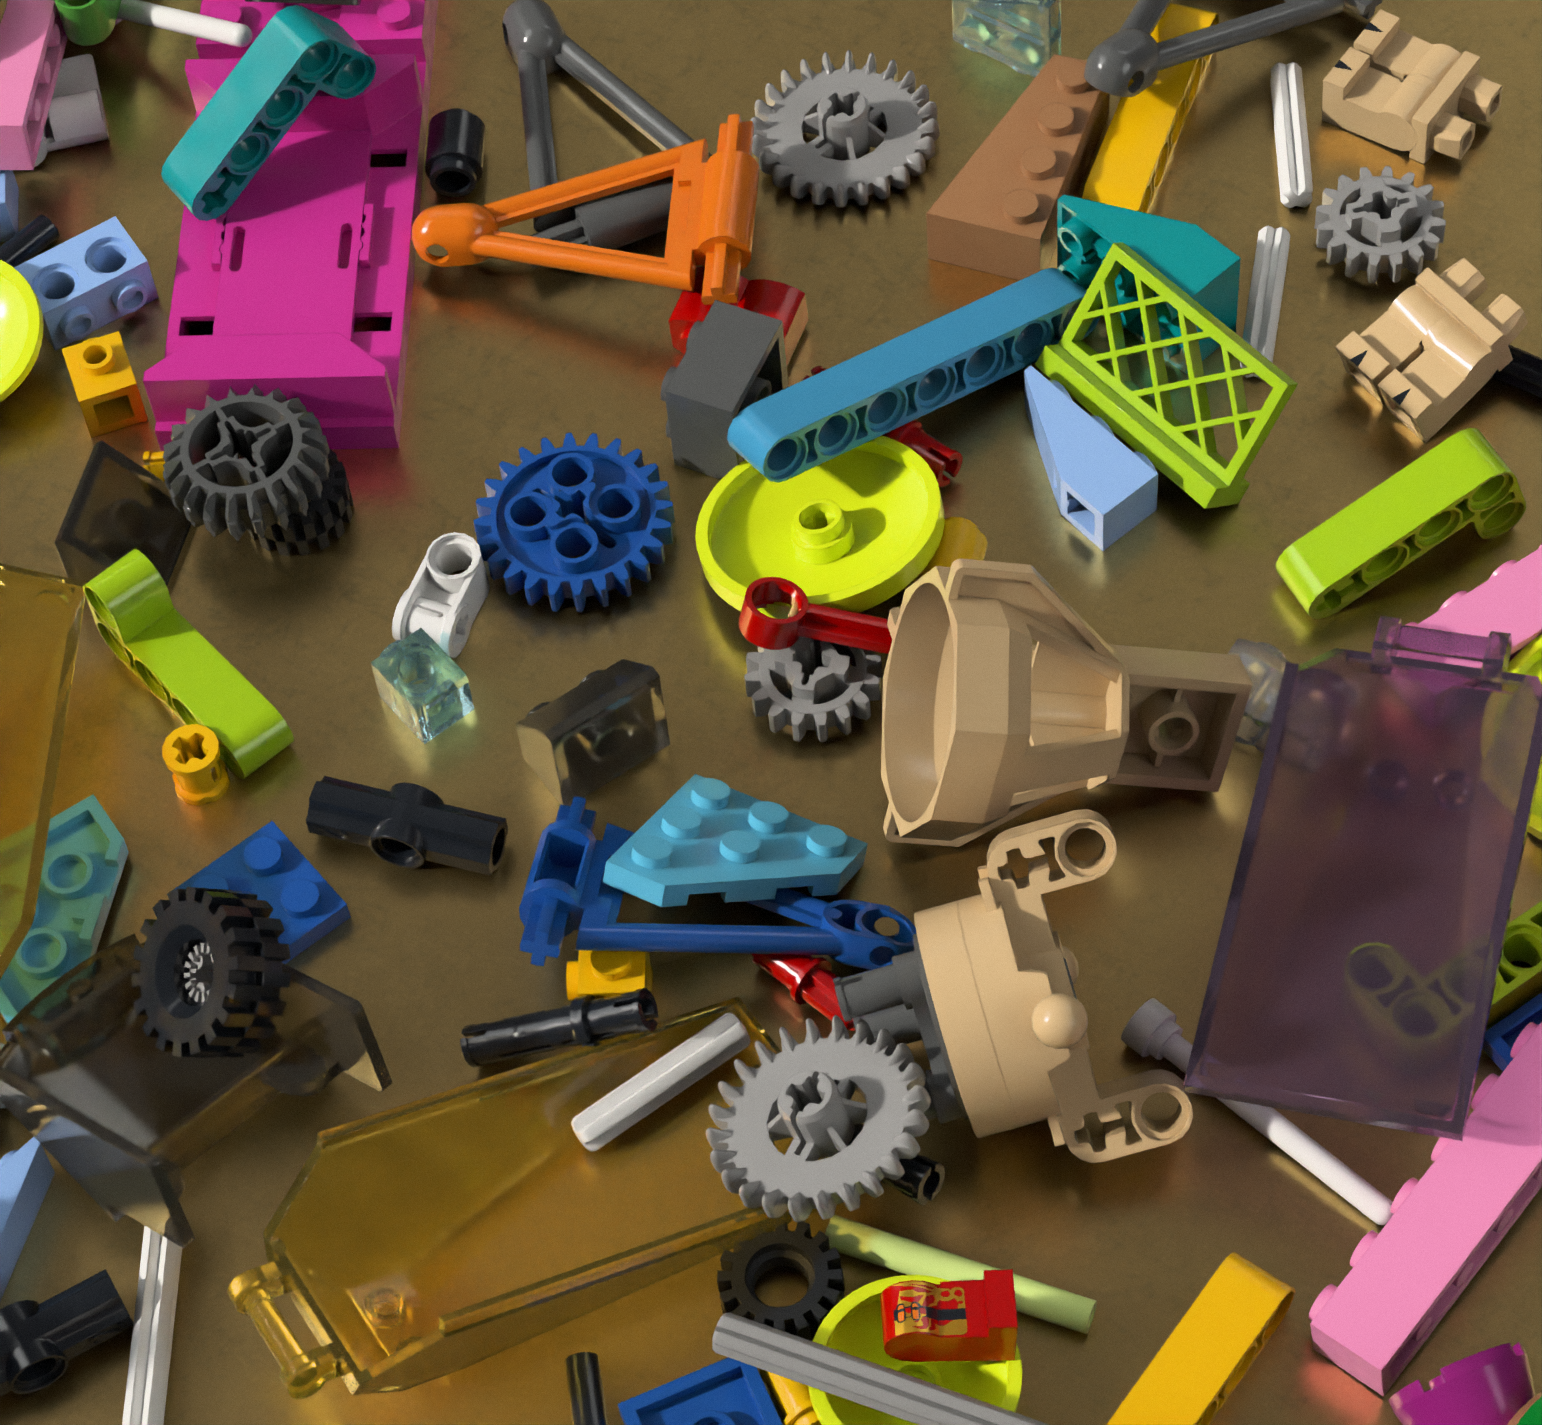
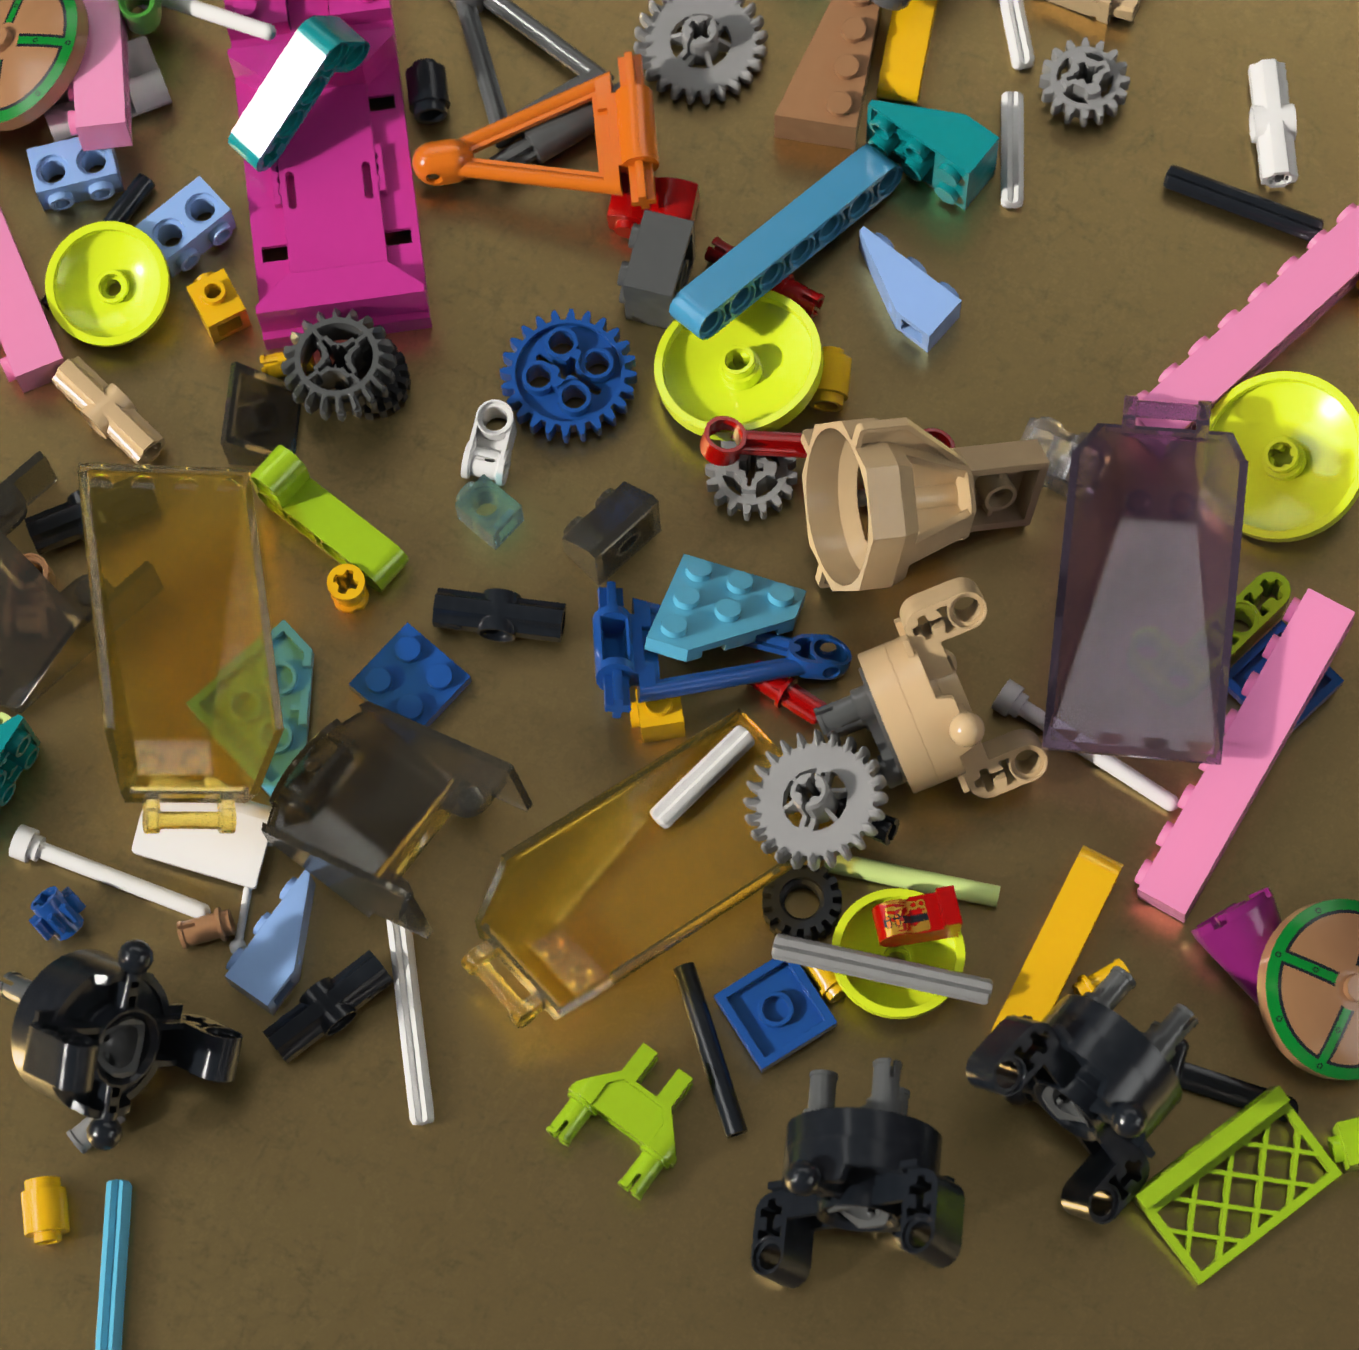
camera: 10 degrees left, 15 degrees up
black bush [132,887,291,1059] -> none
black pin [460,988,658,1068] -> none
lime fence [1035,242,1298,509] -> none
lime beam [1275,428,1526,619] -> none
tan hips [1335,258,1528,444] -> none

